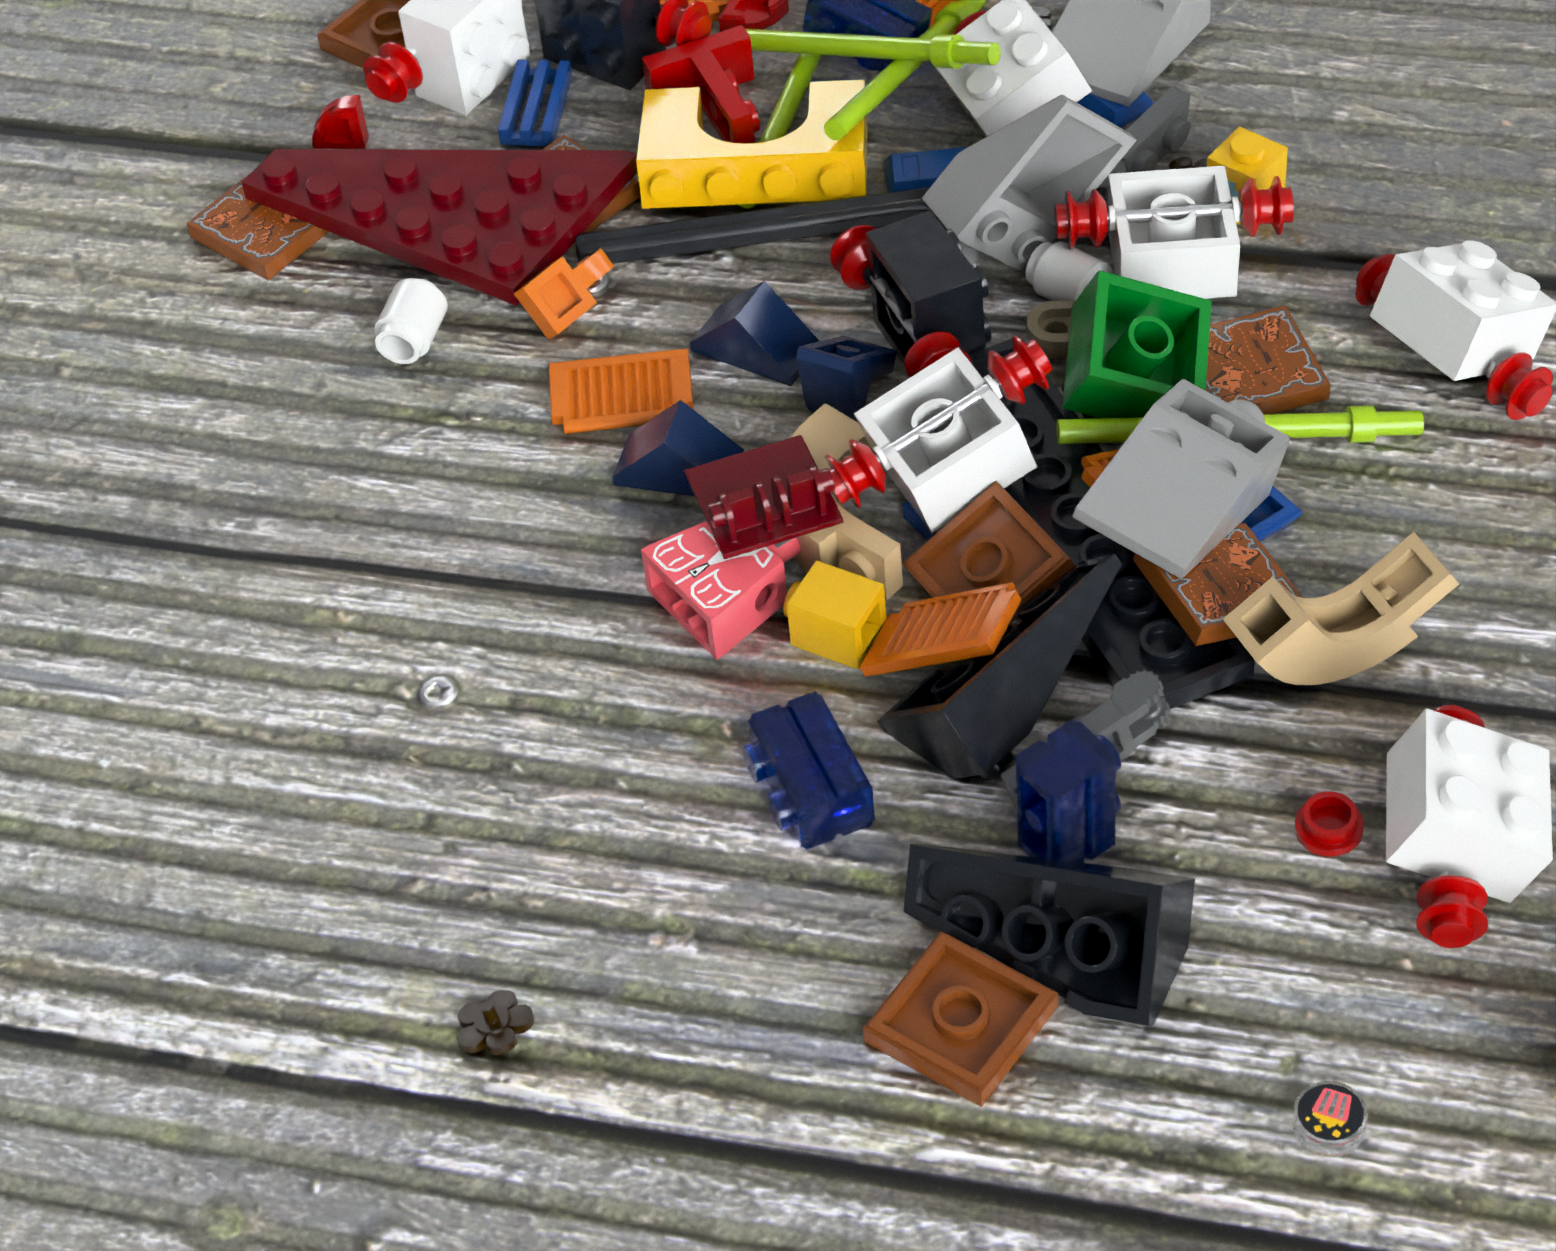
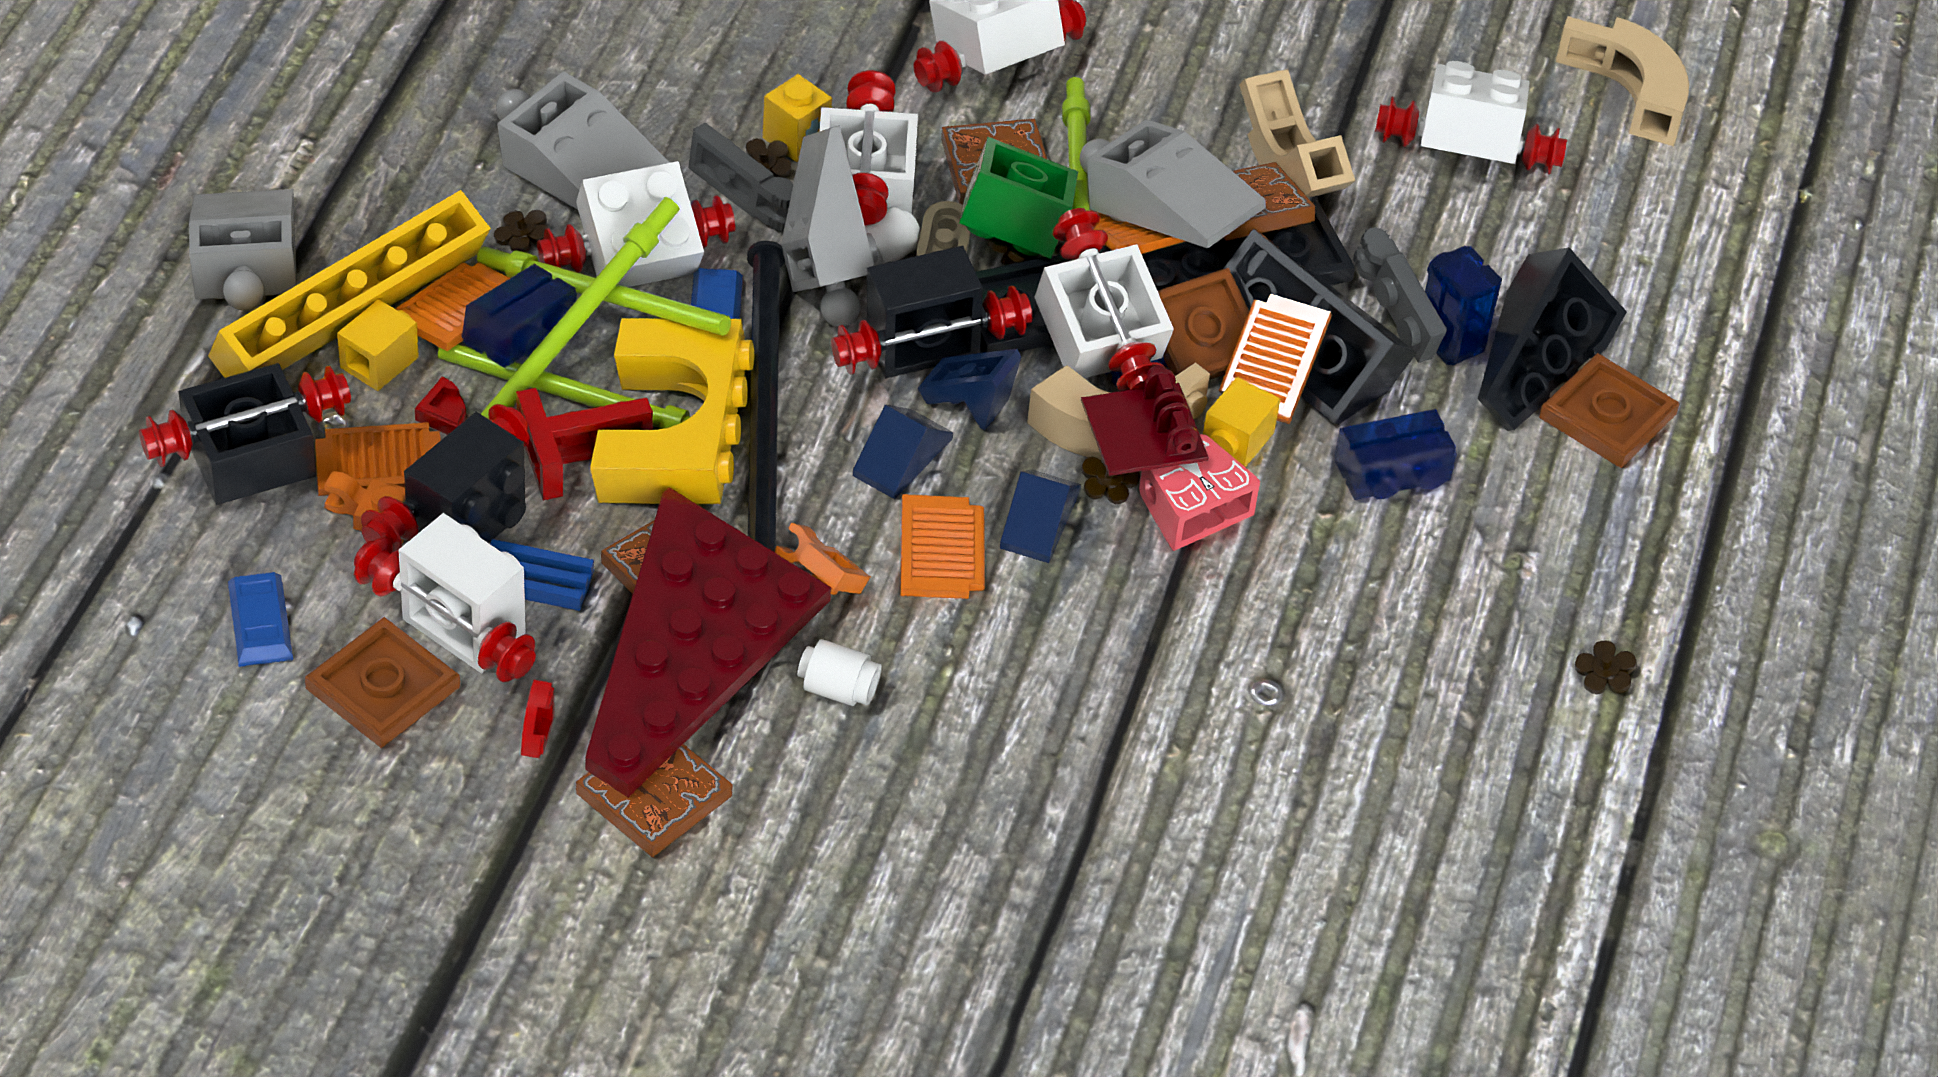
camera: 95 degrees left, 0 degrees up
tile [1293,1081,1368,1157] -> none
red plate [1295,791,1364,857] -> none

